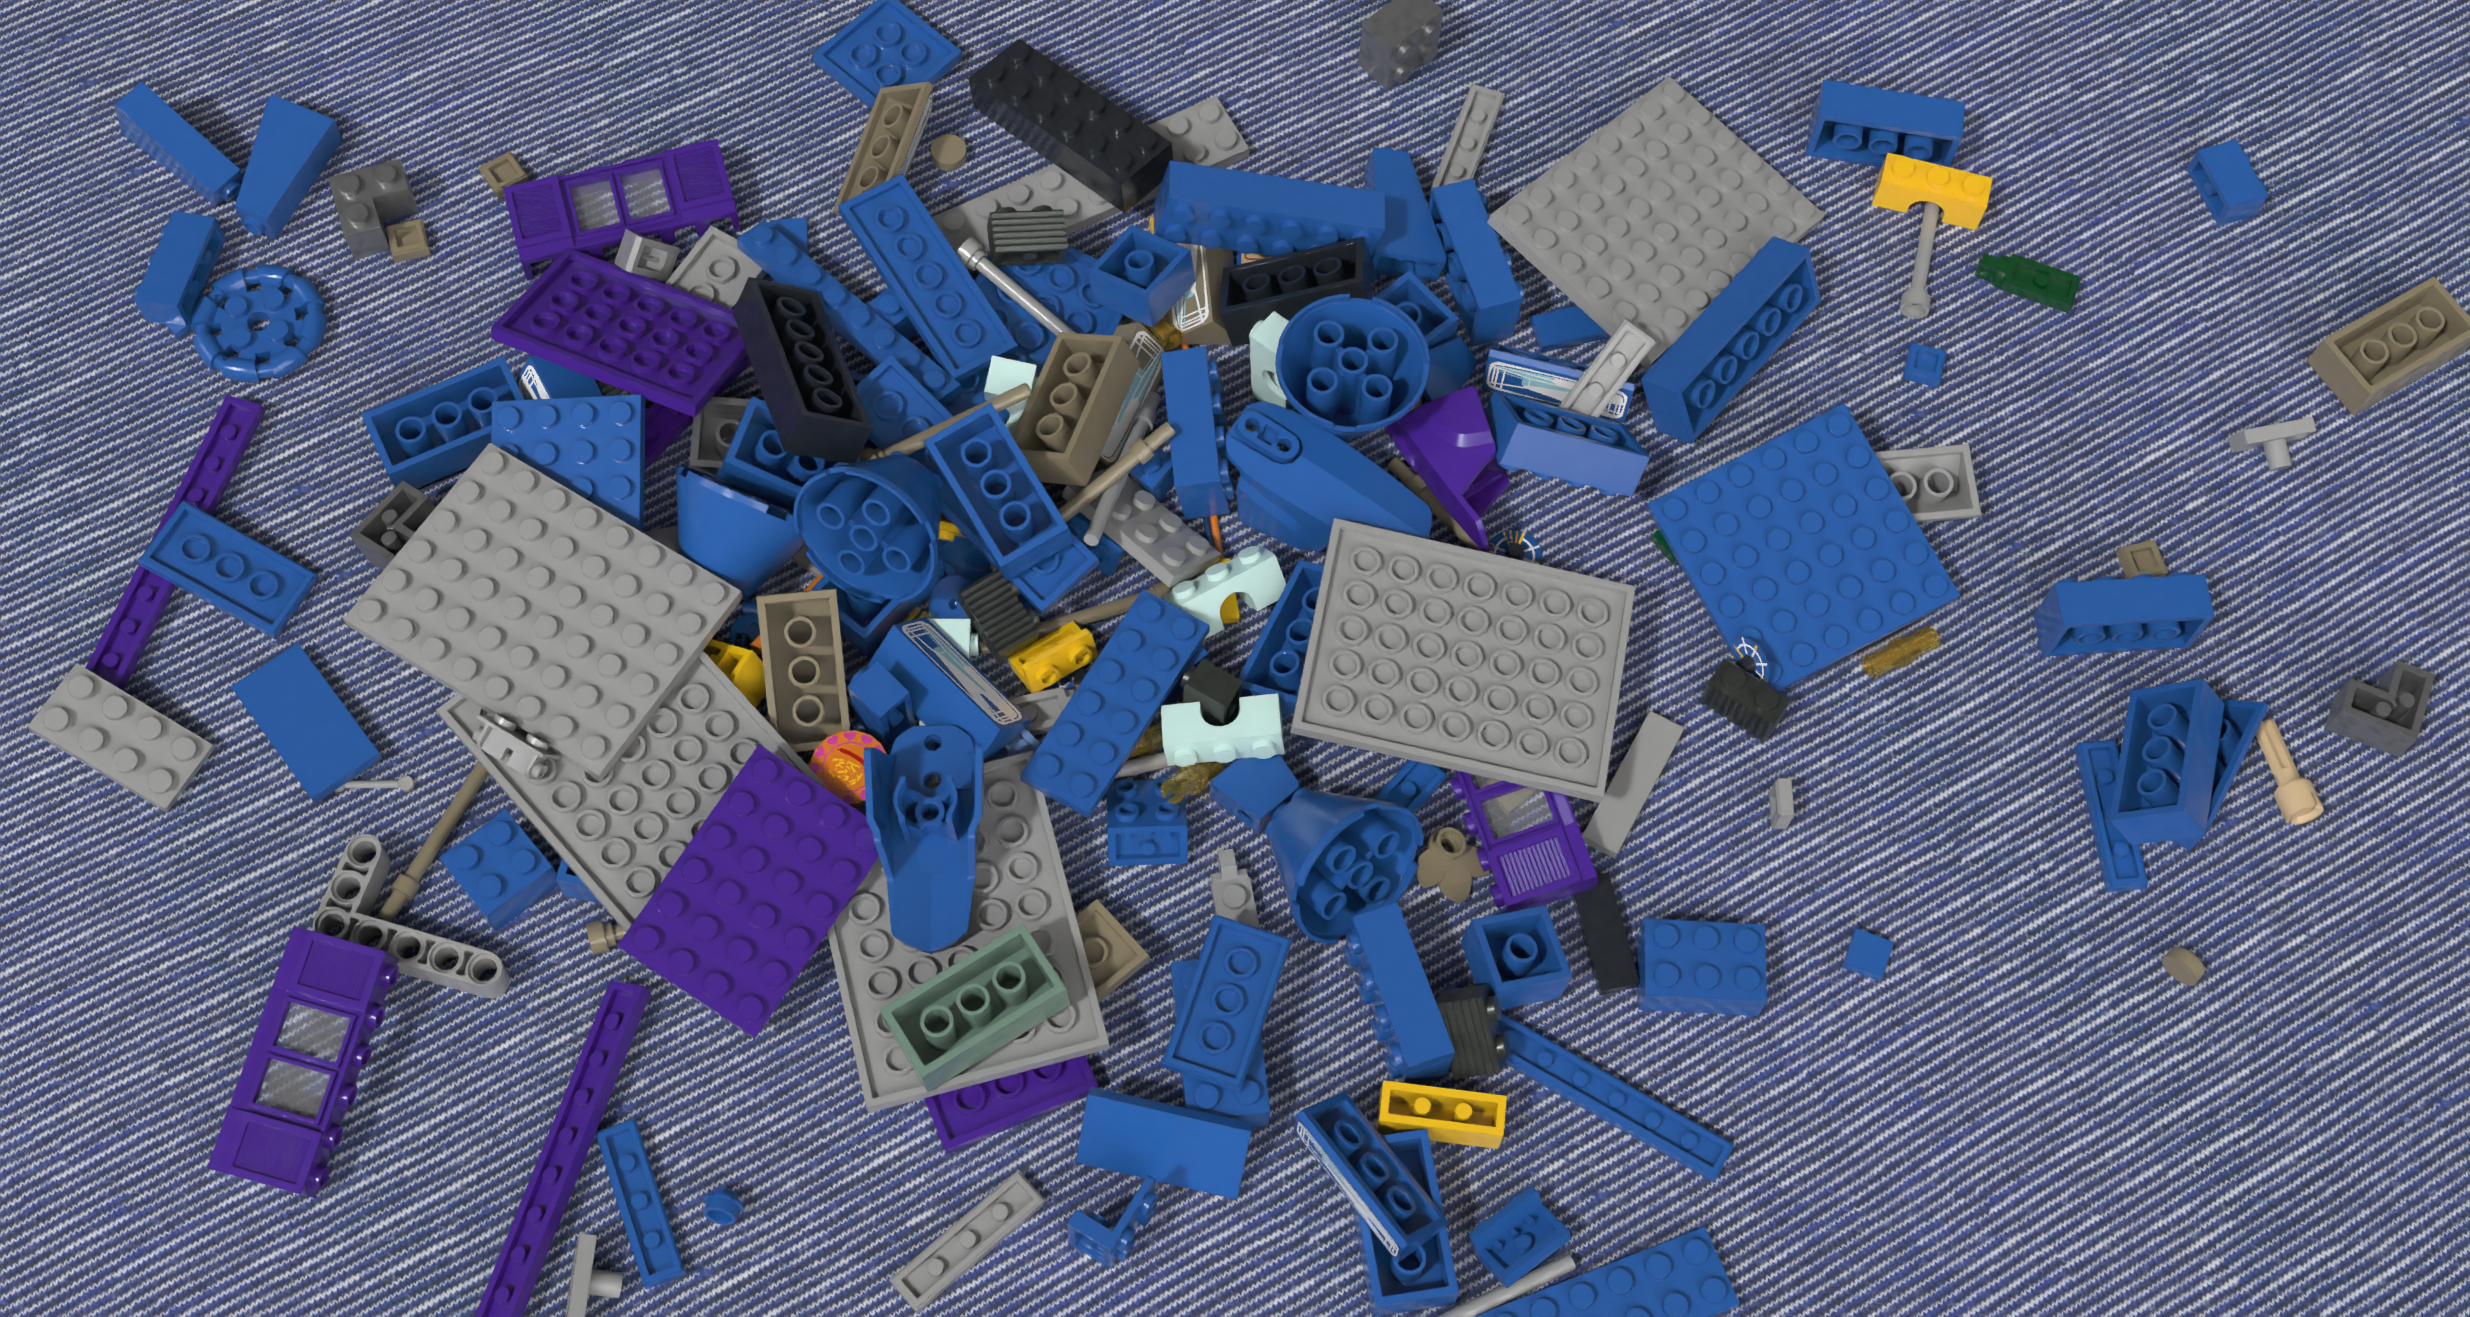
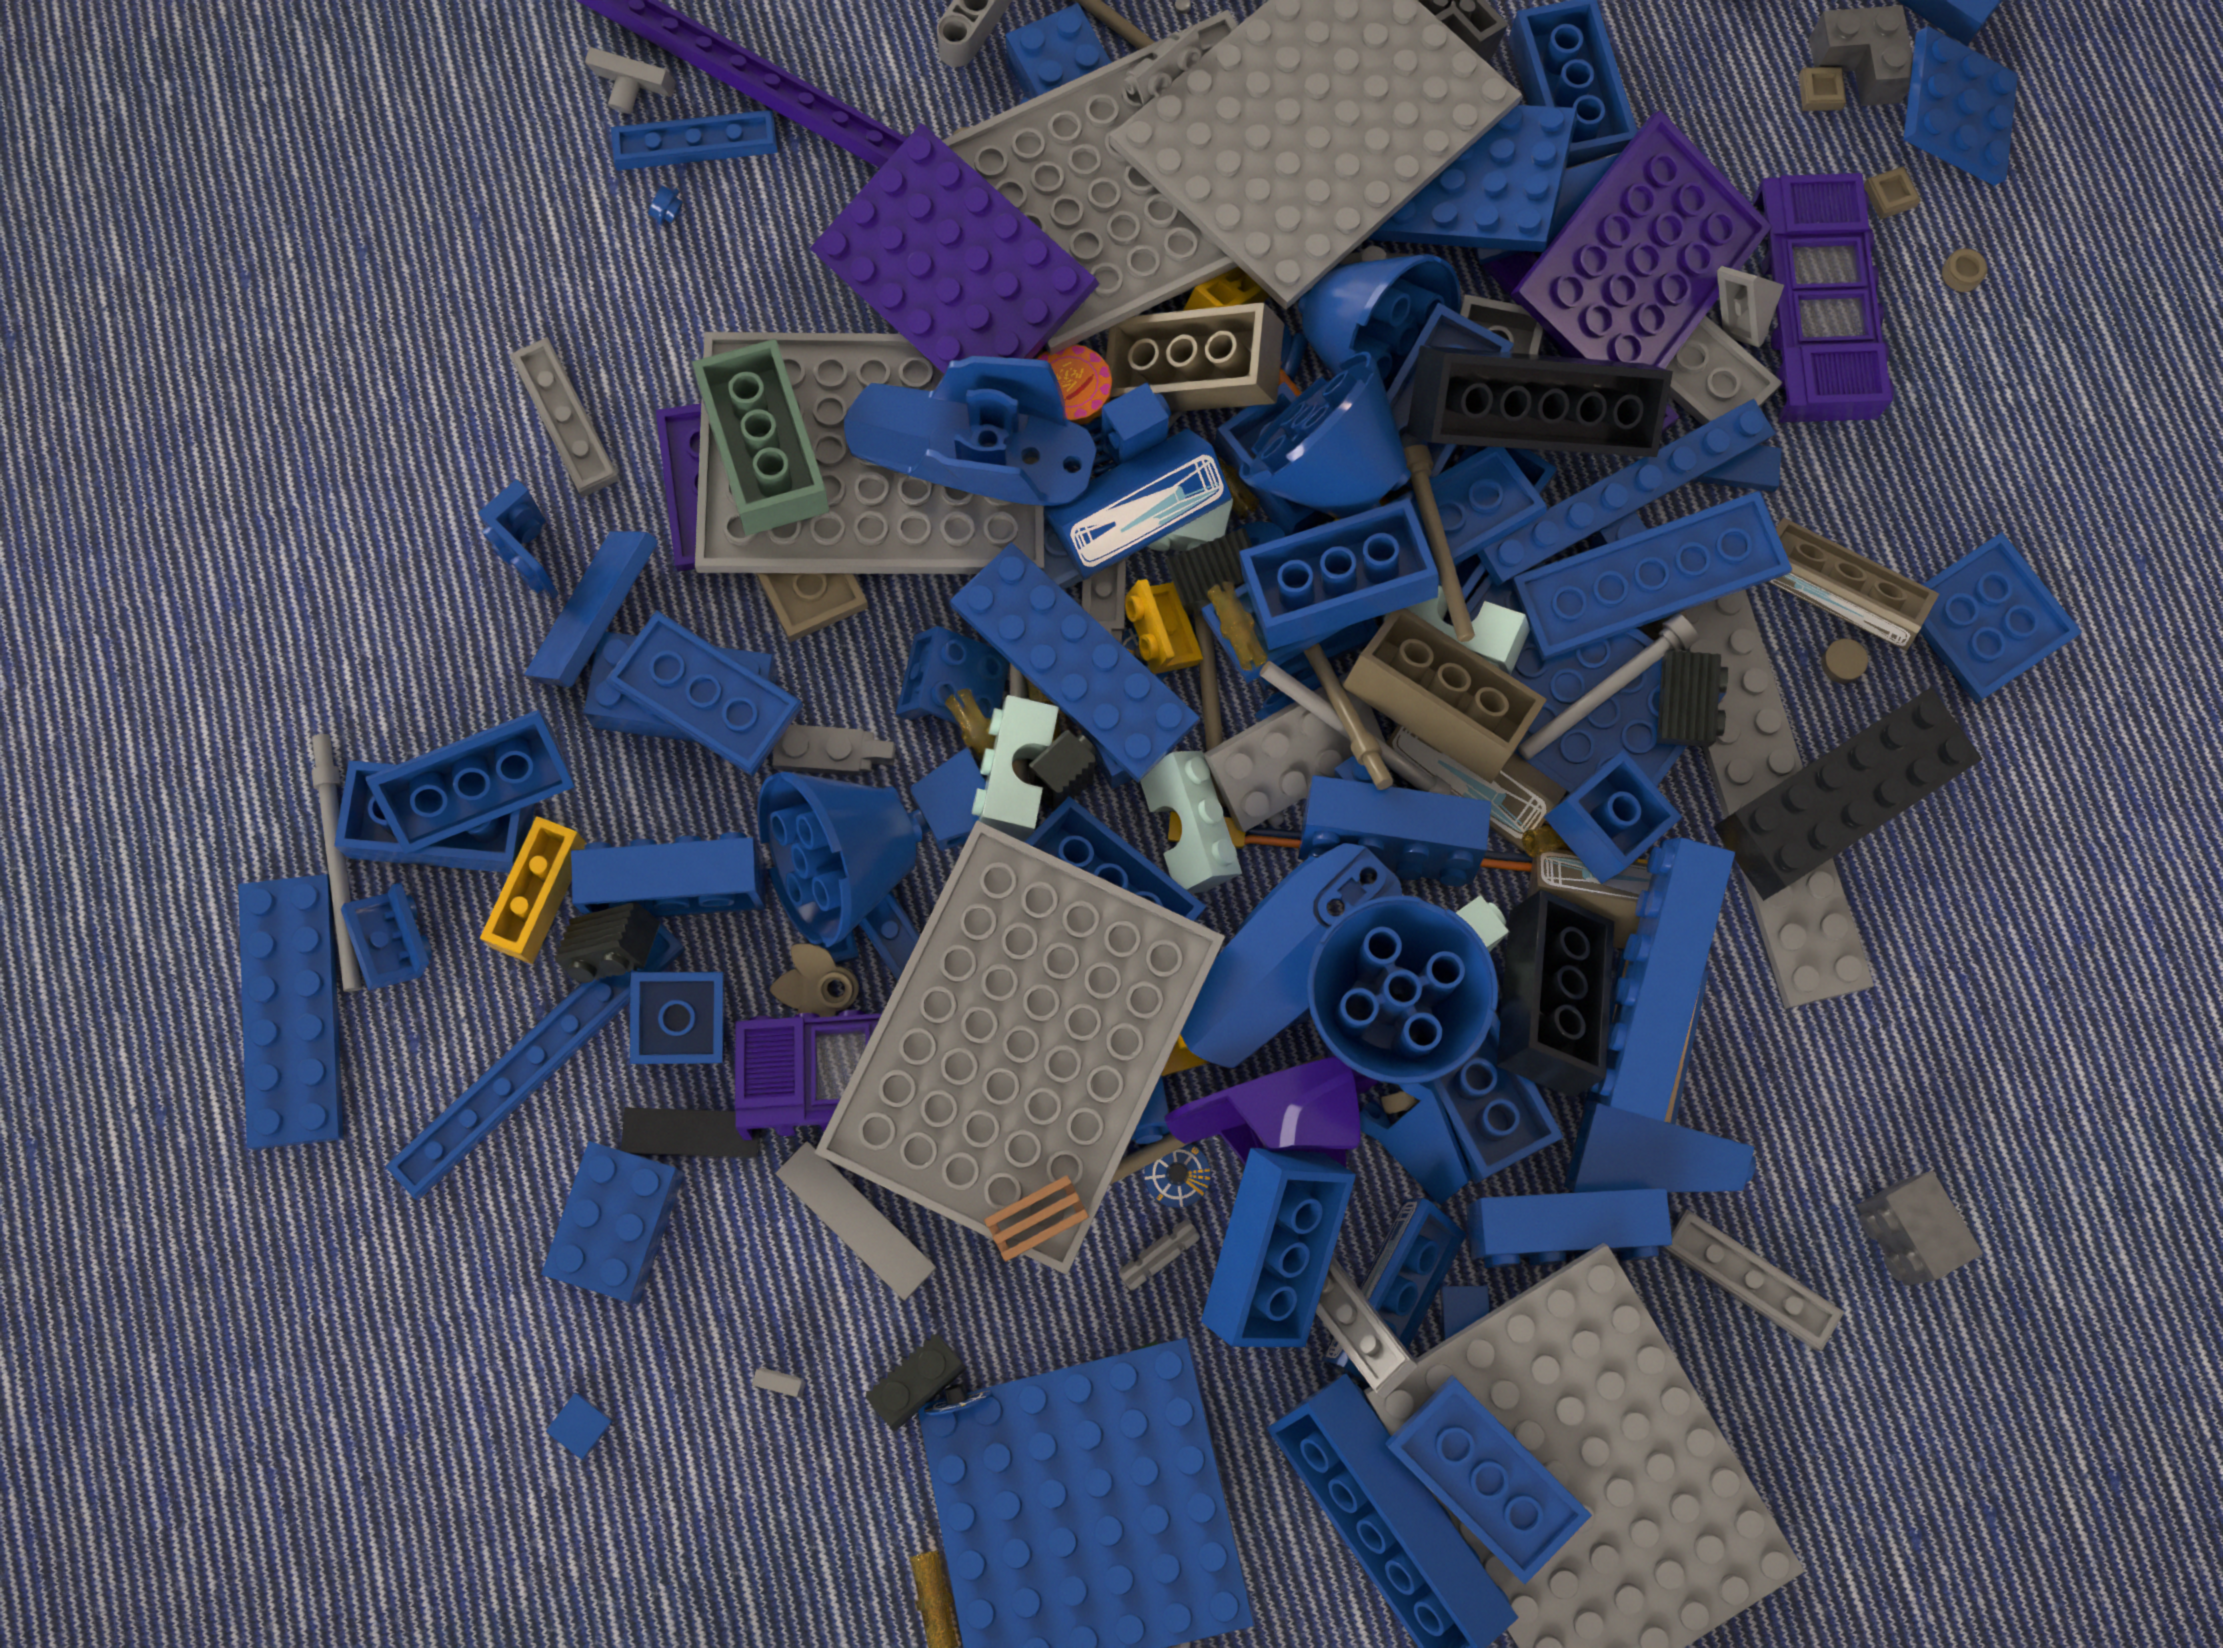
camera: 105 degrees right, 10 degrees up
none -> medium nougat tile [983,1175,1089,1262]
none -> light grey axle [1119,1220,1200,1290]
none -> clear yellow pin [1207,581,1268,671]
none -> blue plate [1385,1375,1592,1585]
none -> blue plate [1903,26,2018,186]
none -> dark tan tile [1942,248,1987,292]

